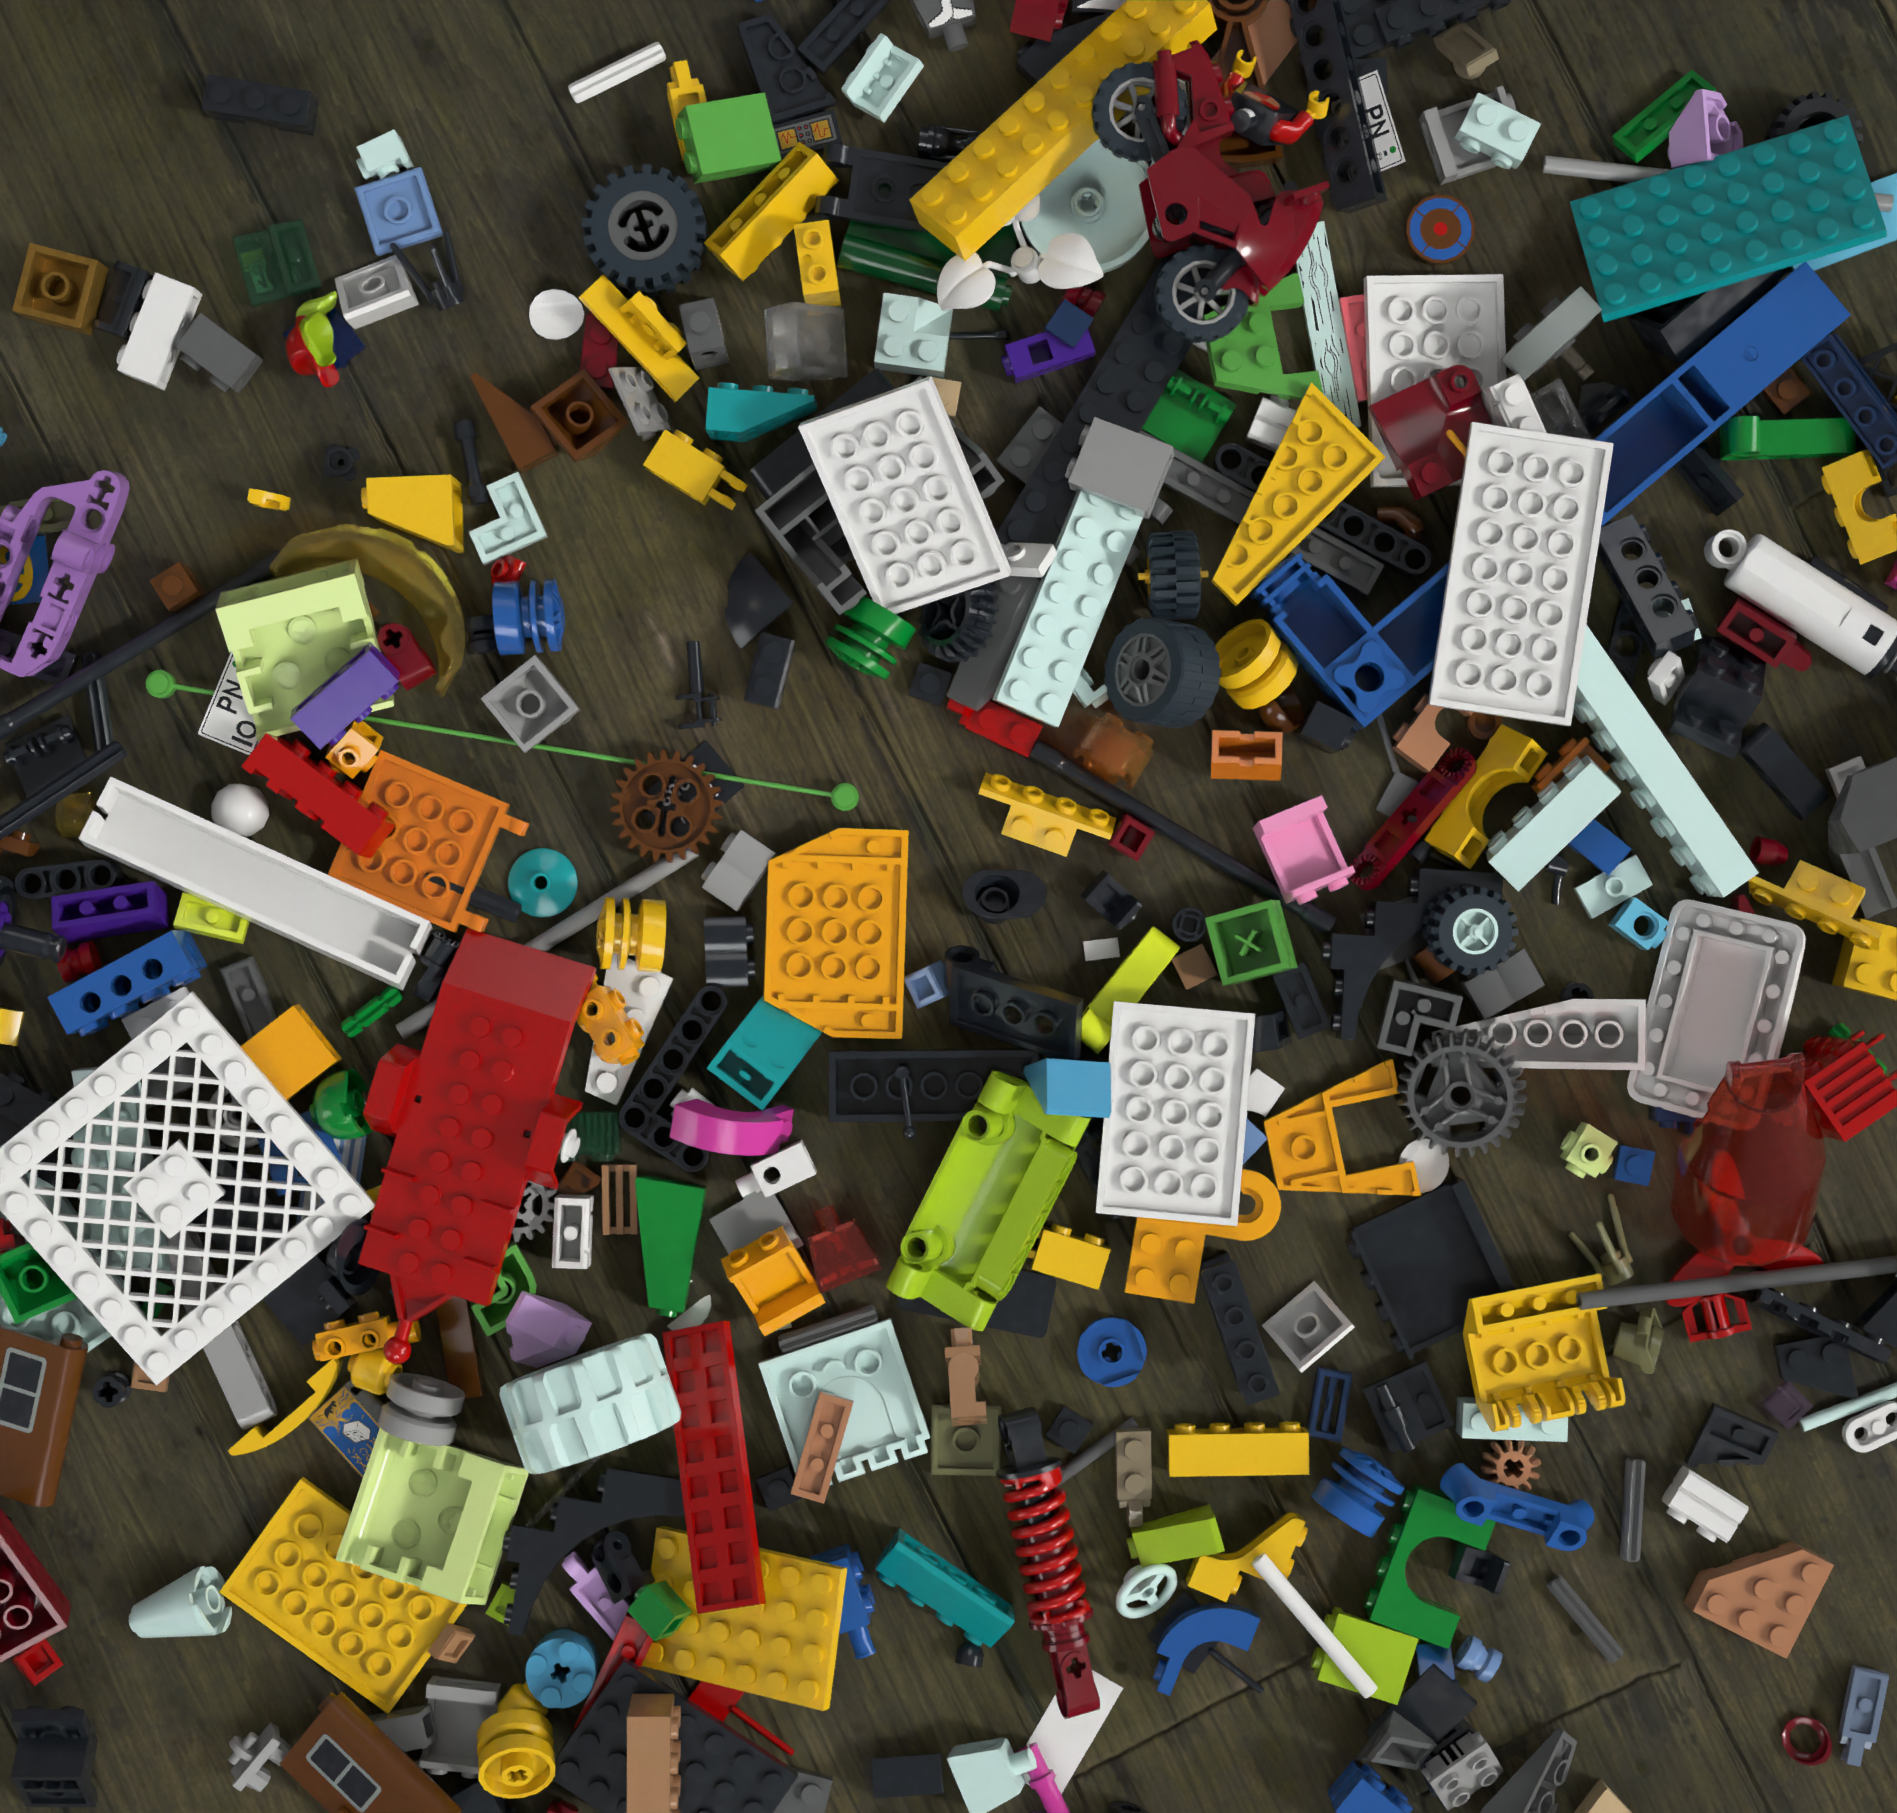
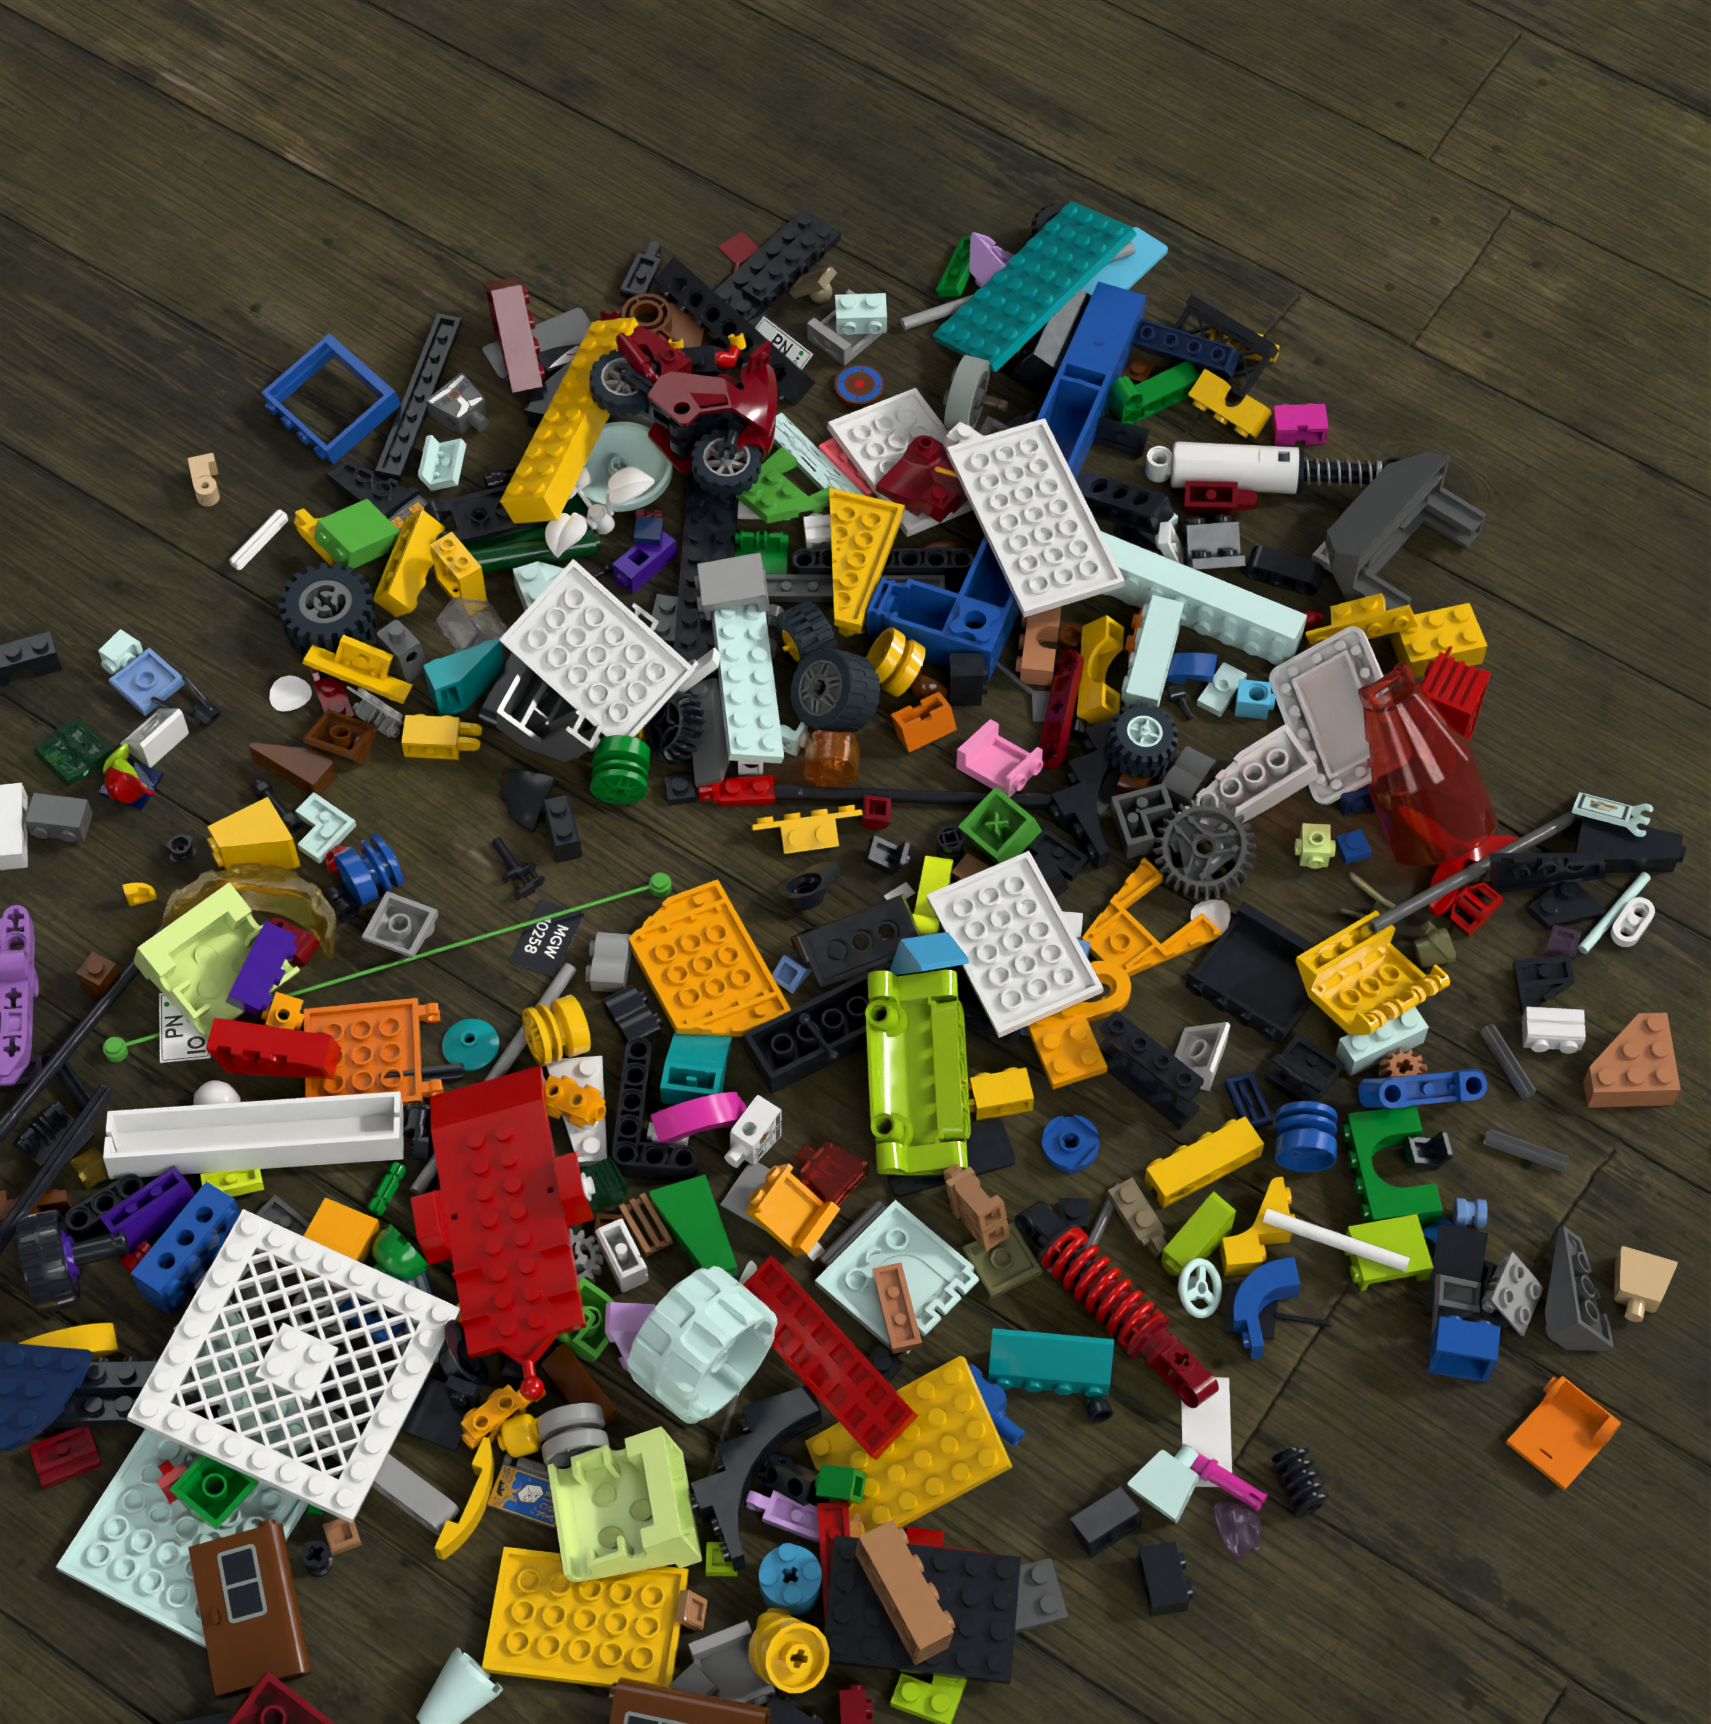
camera: 30 degrees left, 30 degrees down
reddish brown gear [610,750,724,863] -> none

